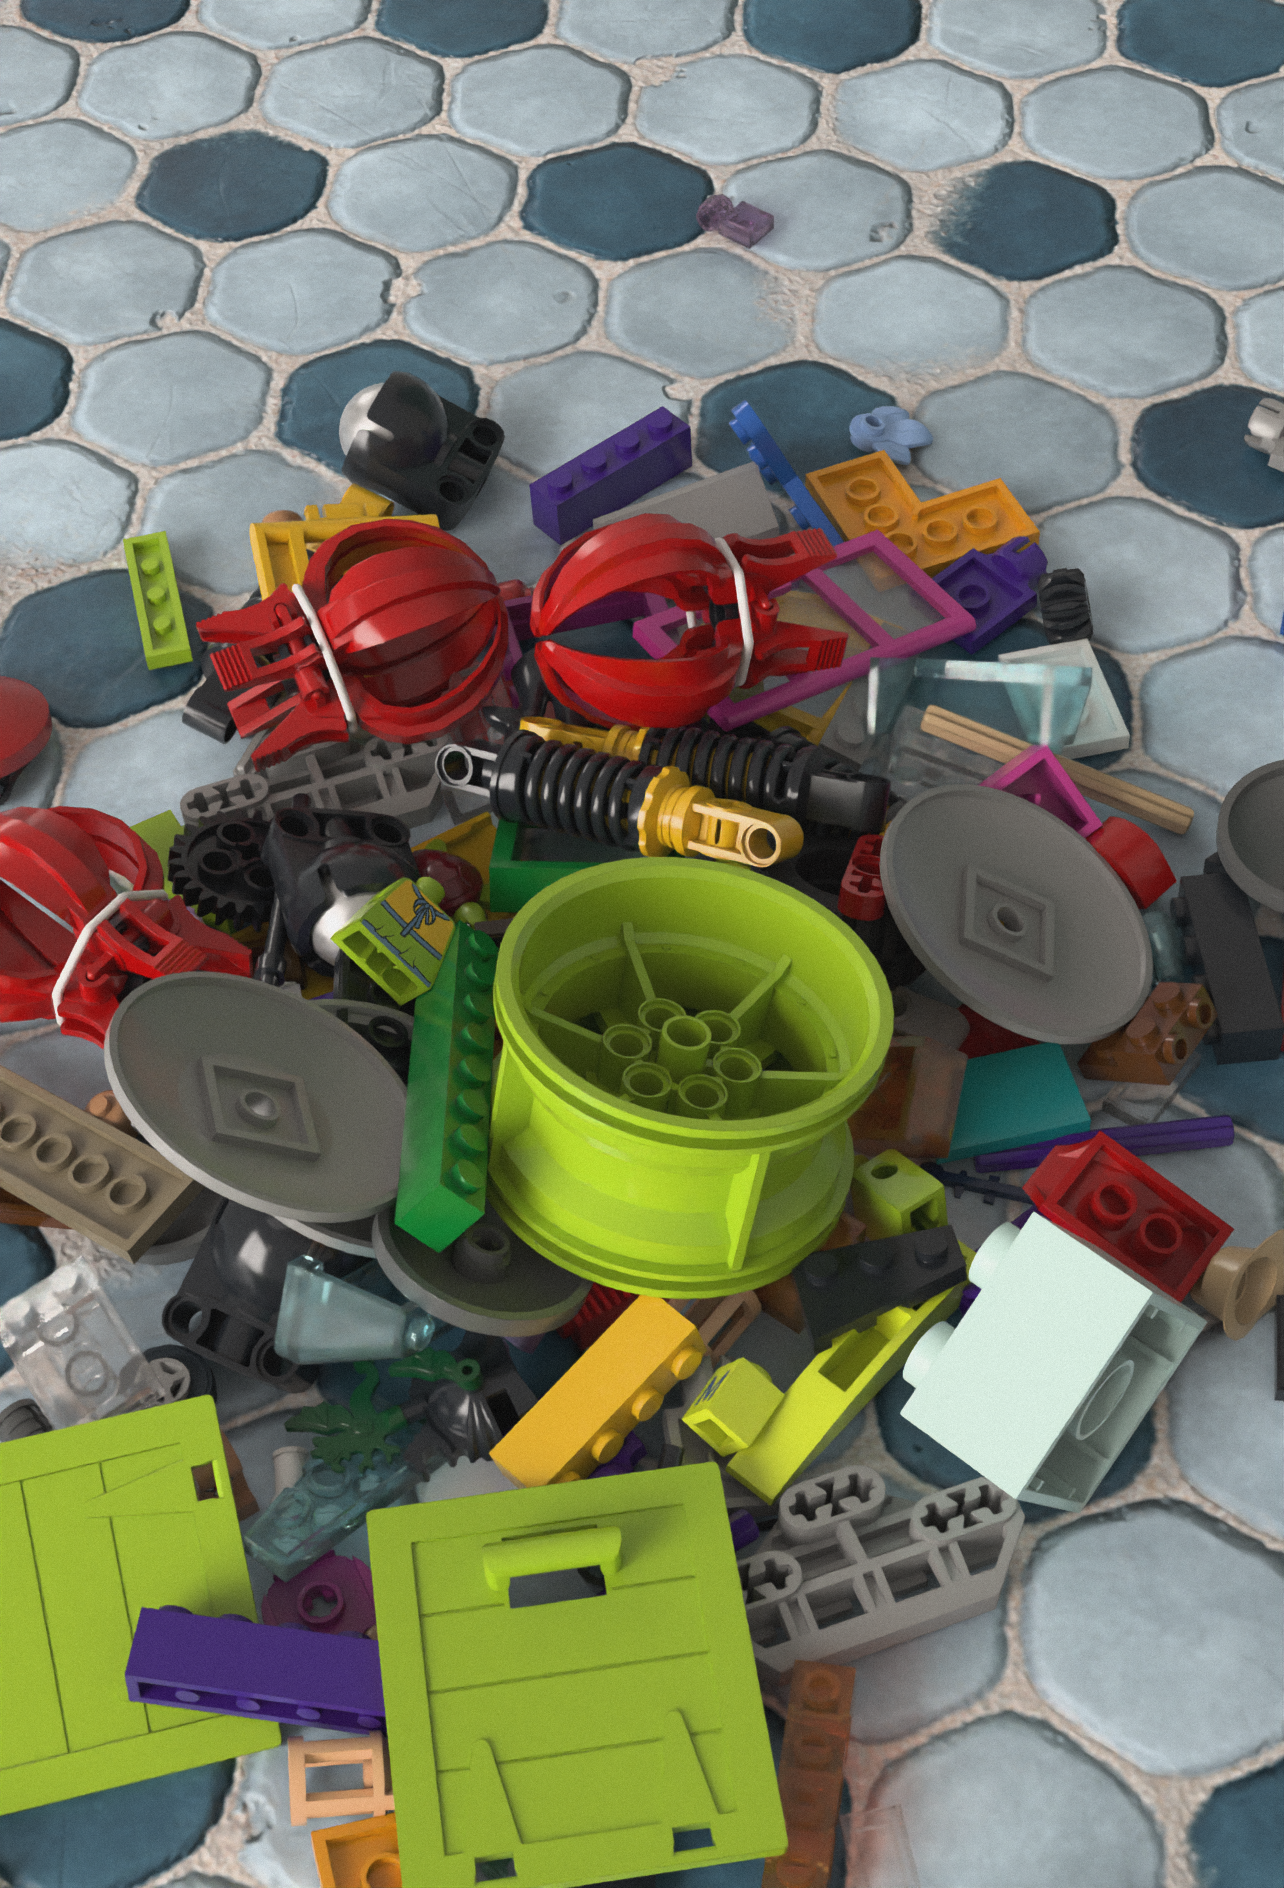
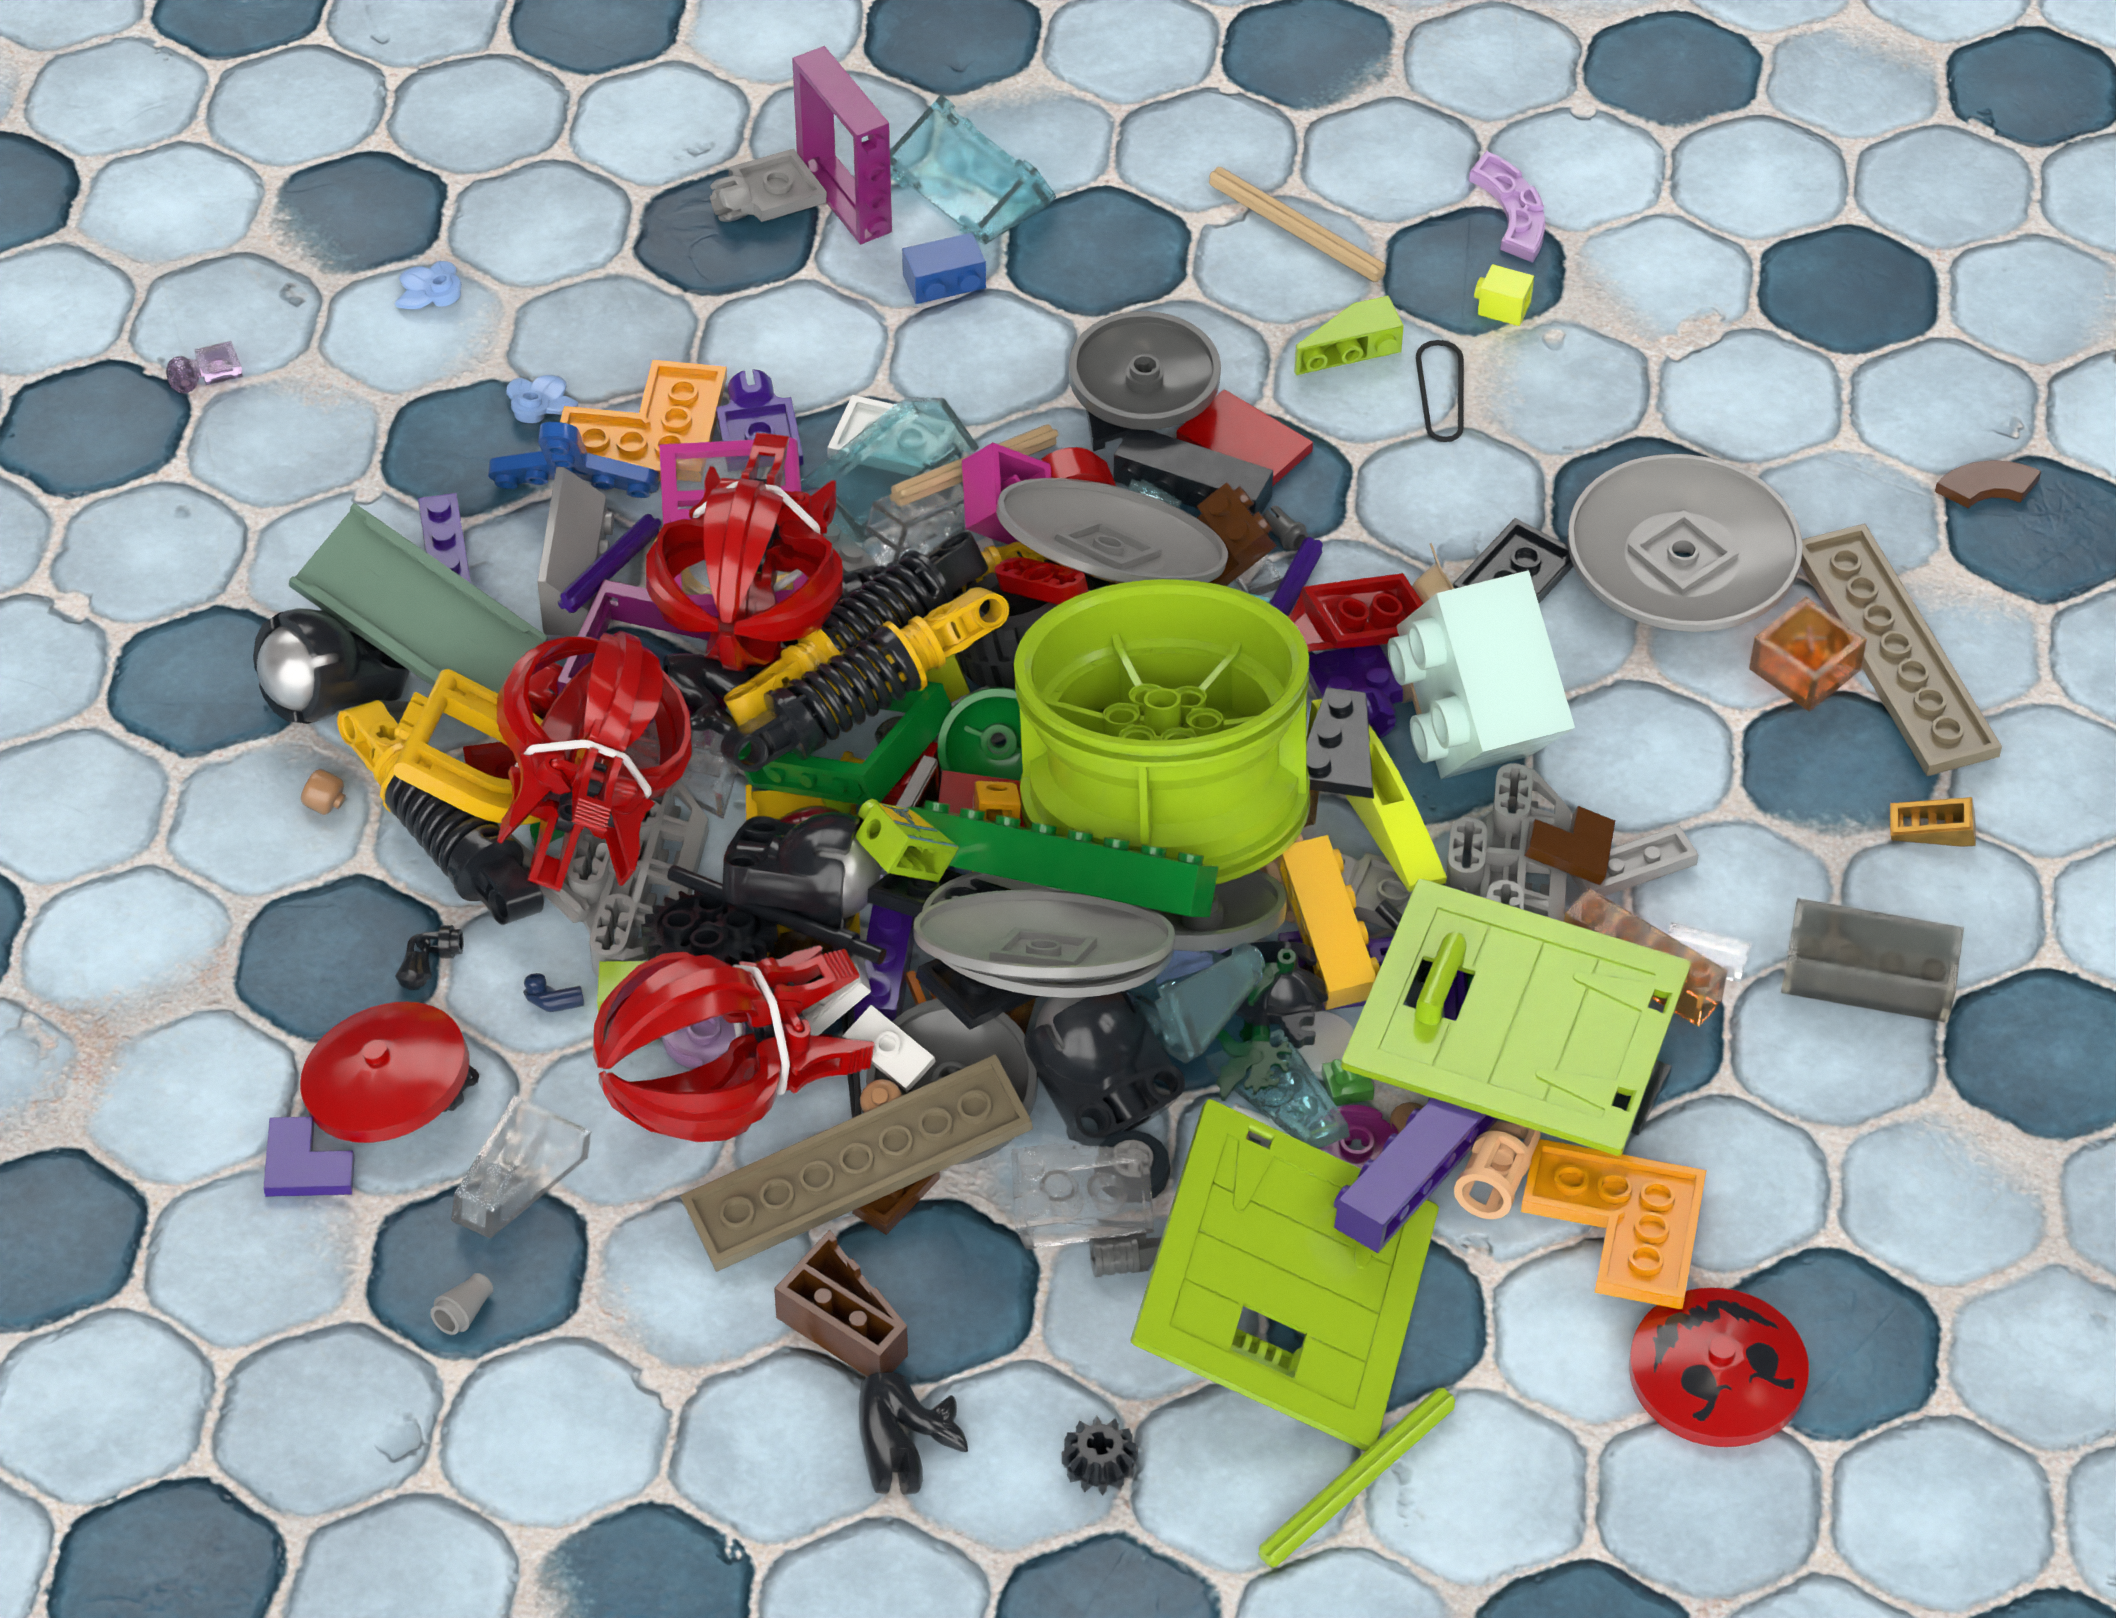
camera: 65 degrees left, 0 degrees up
lime plate [123,531,193,670] -> none
neon yellow brick [681,1357,785,1457] -> none
black gear [1038,568,1094,645] -> none
none -> sand green ladder [289,503,548,694]
none -> light blue plate [395,261,462,309]
none -> black piece [395,925,464,990]
none -> dark blue arm [523,973,584,1012]
none -> dark grey pin [1263,506,1308,551]
none -> reddish brown tile [1524,806,1616,885]
none -> light grey plate [1570,825,1699,902]

